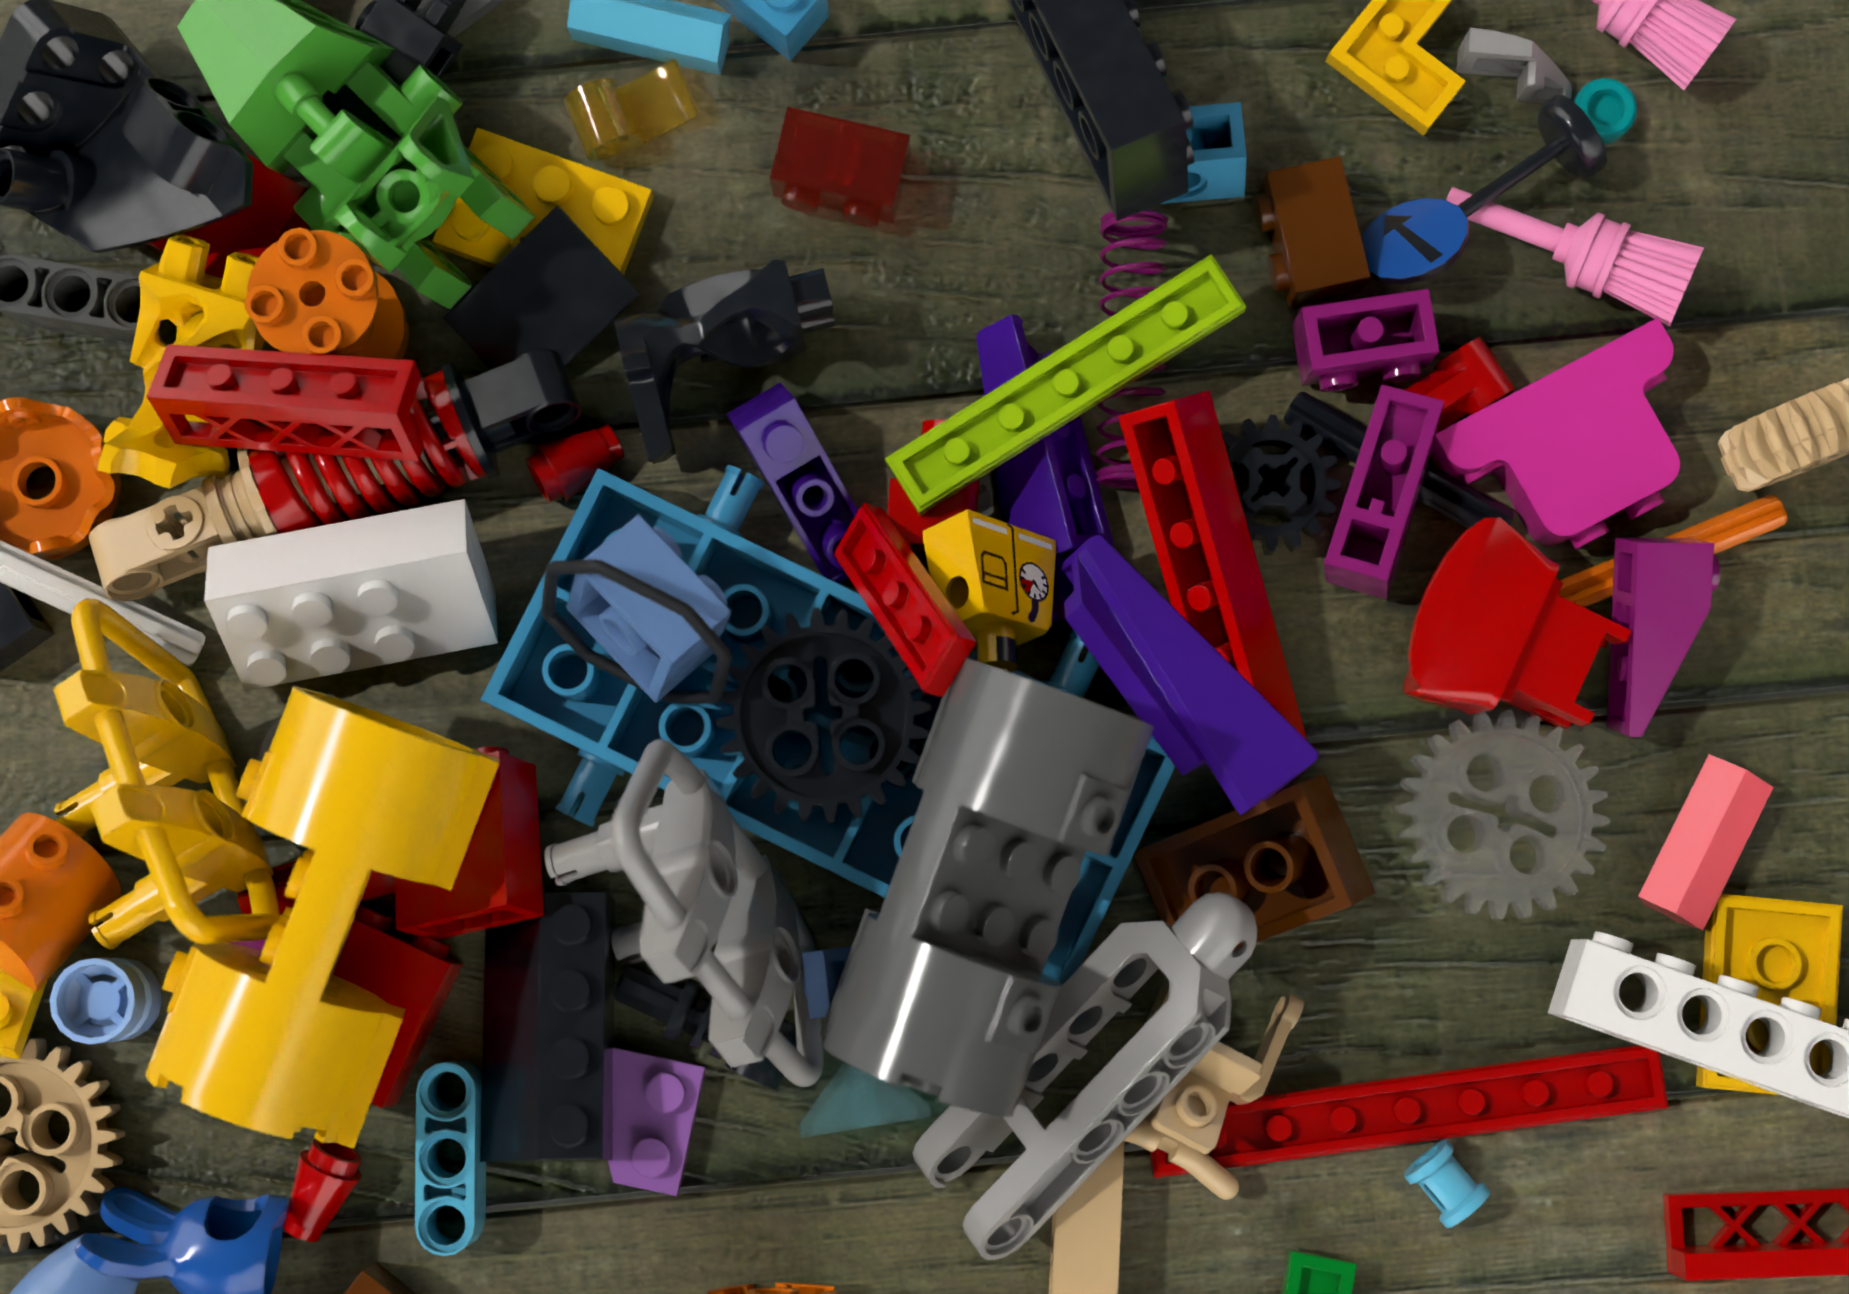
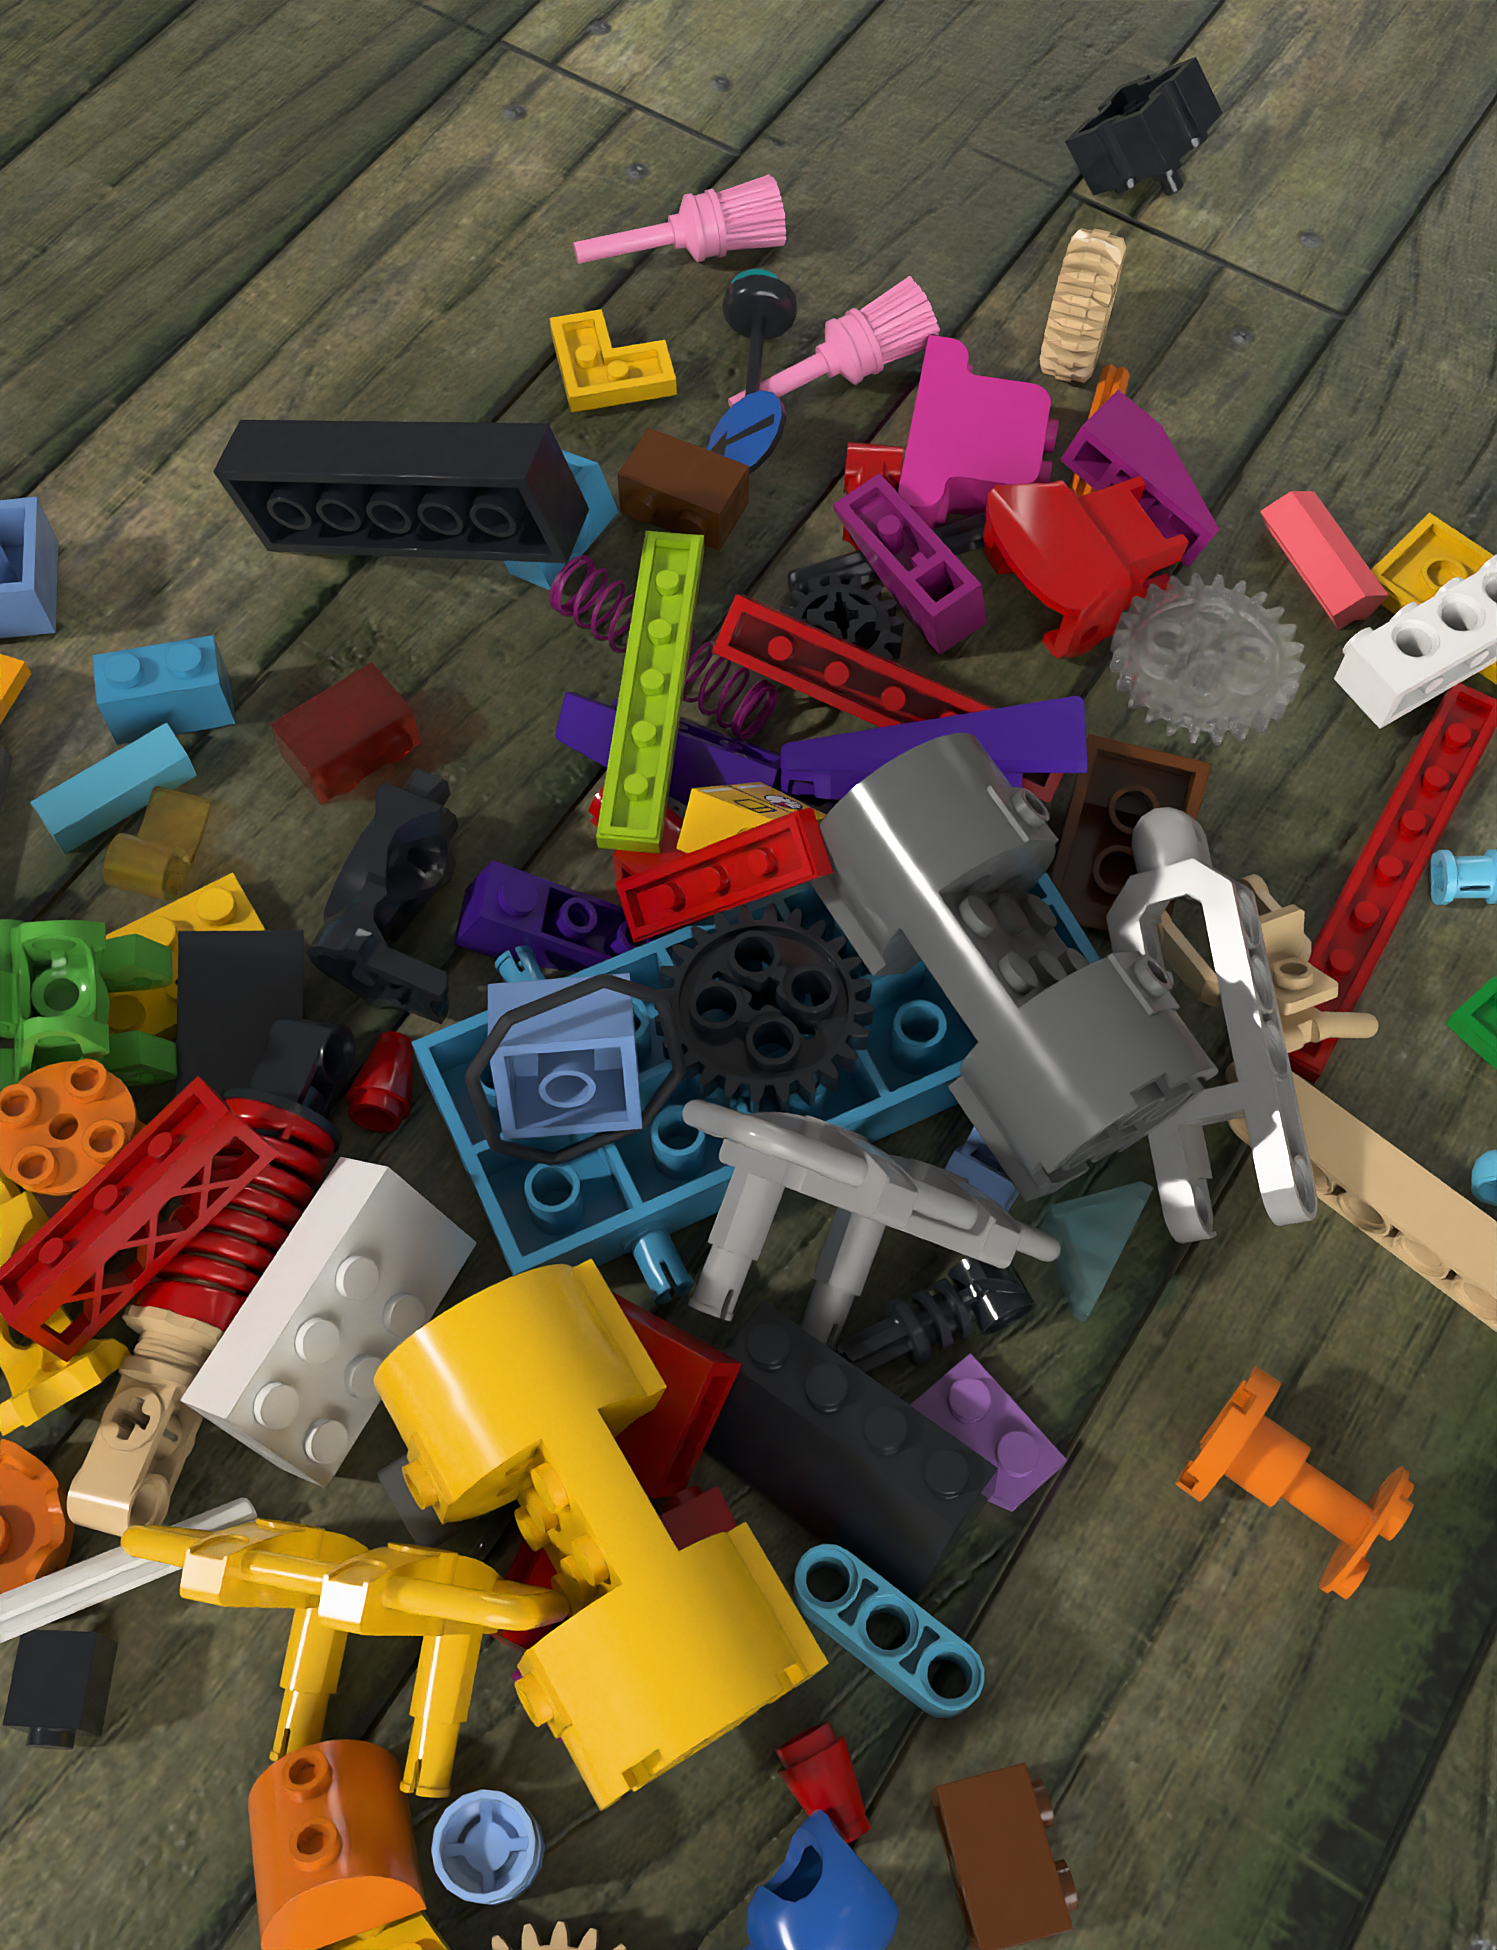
camera: 55 degrees left, 20 degrees down
magenta brick [1291,289,1440,392] -> none
light grey slope [1456,27,1572,104] -> none

